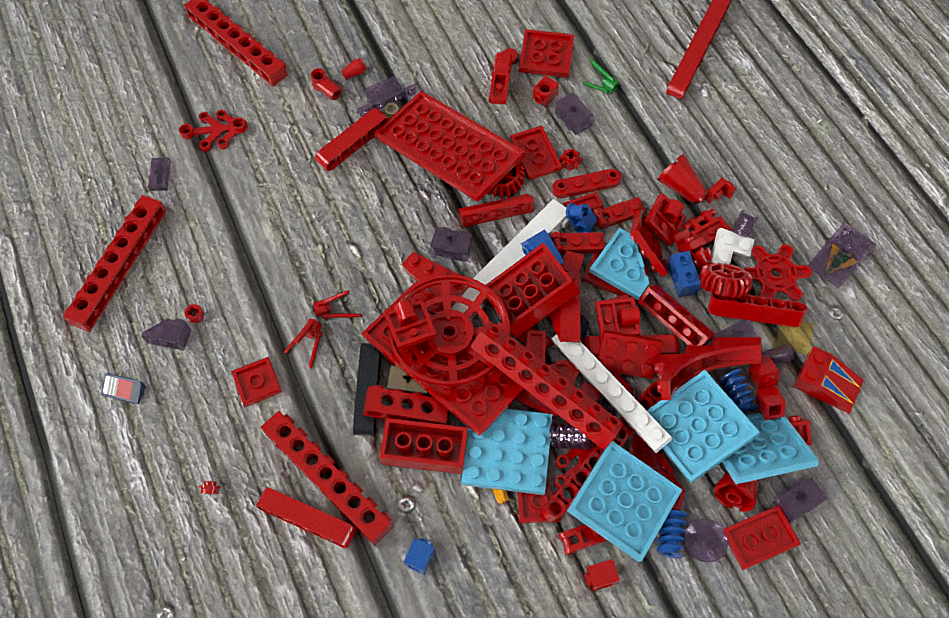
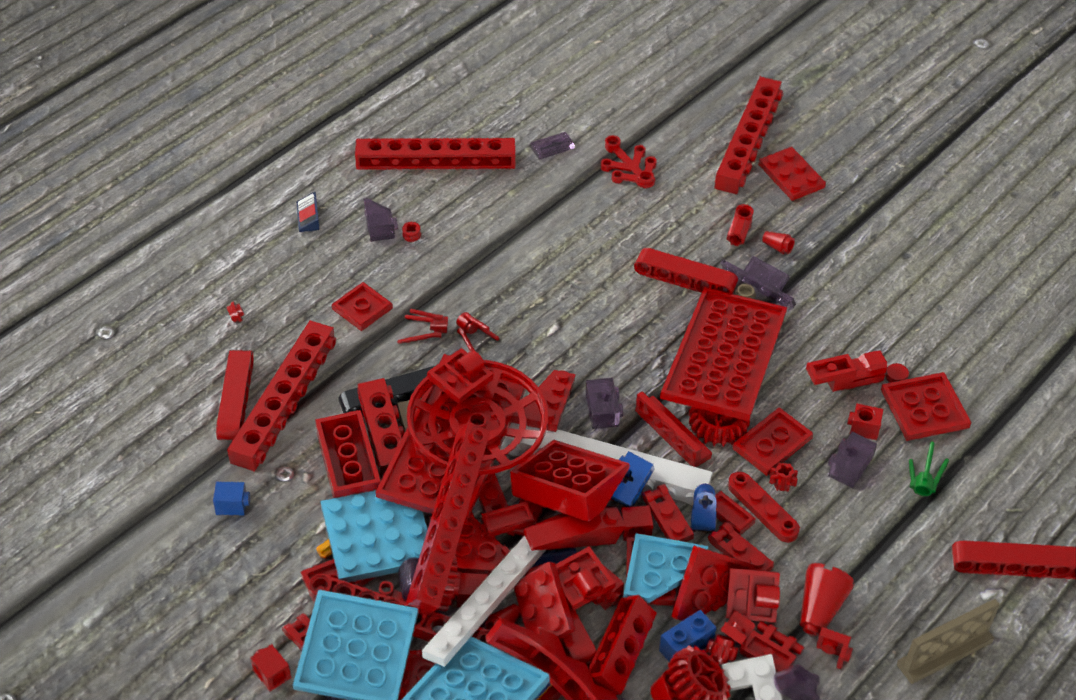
camera: 65 degrees right, 15 degrees down
none -> red plate [758,146,826,201]
none -> dark tan fence [897,599,1000,684]

